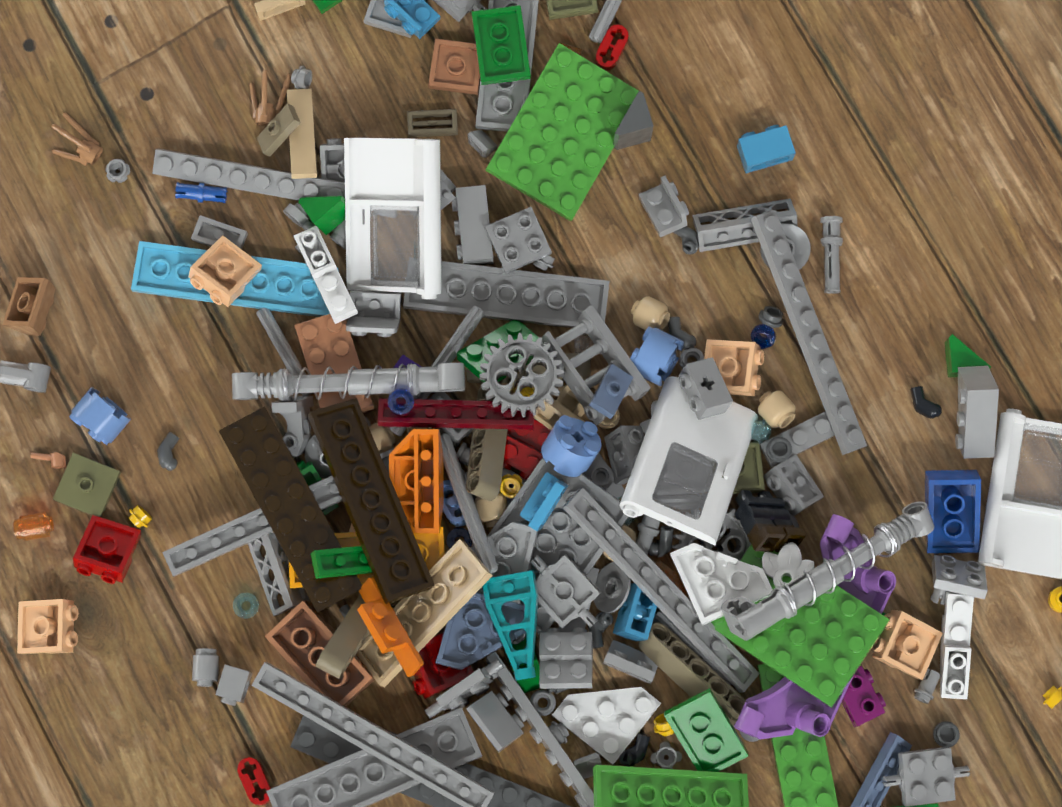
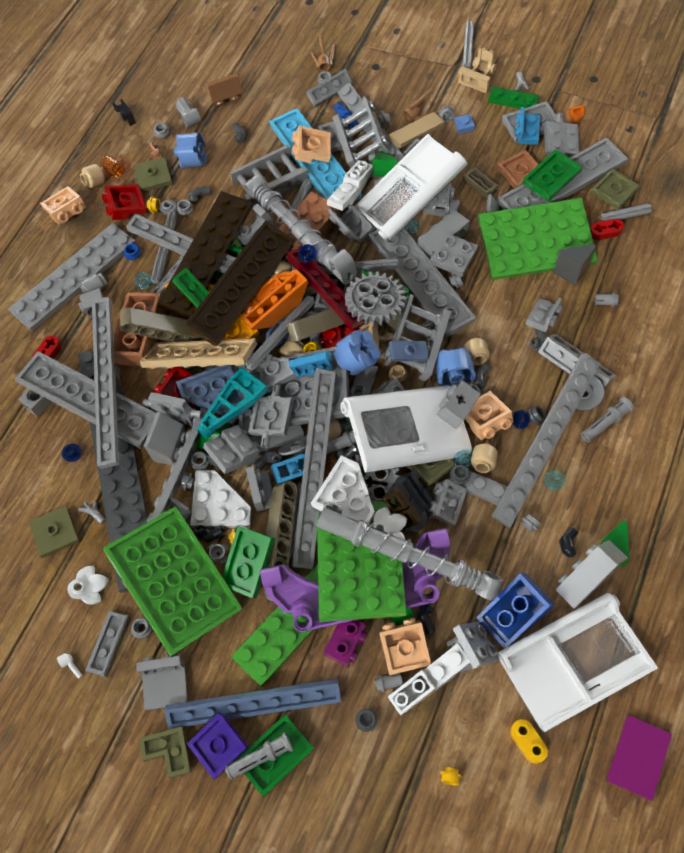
camera: 60 degrees right, 15 degrees down
dark tan plate [257,103,301,157] -> none
orange bracket [357,577,423,677] -> none
dark azure brick [737,125,795,174] -> none
light grey plate [882,747,970,807] -> none
none -> light grey plate [8,223,137,332]
none -> tan head [80,164,106,188]
none -> blue plate [124,243,141,260]
none -> light grey axle [151,211,178,284]
none -> light grey plate [153,123,170,138]
none -> light grey plate [160,200,177,216]
none -> light grey plate [176,199,193,215]
none -> light grey fence [230,145,308,210]
none -> dark grey arm [232,123,247,143]
none -> light grey tile [306,68,353,107]
none -> light grey fence [332,96,389,168]
none -> light grey plate [377,110,390,130]
none -> black arm [419,603,436,635]
none -> medium blue plate [454,114,475,134]
none -> light grey plate [522,514,541,532]
none -> clear light blue plate [544,471,565,490]
none -> light grey pin [594,293,618,307]

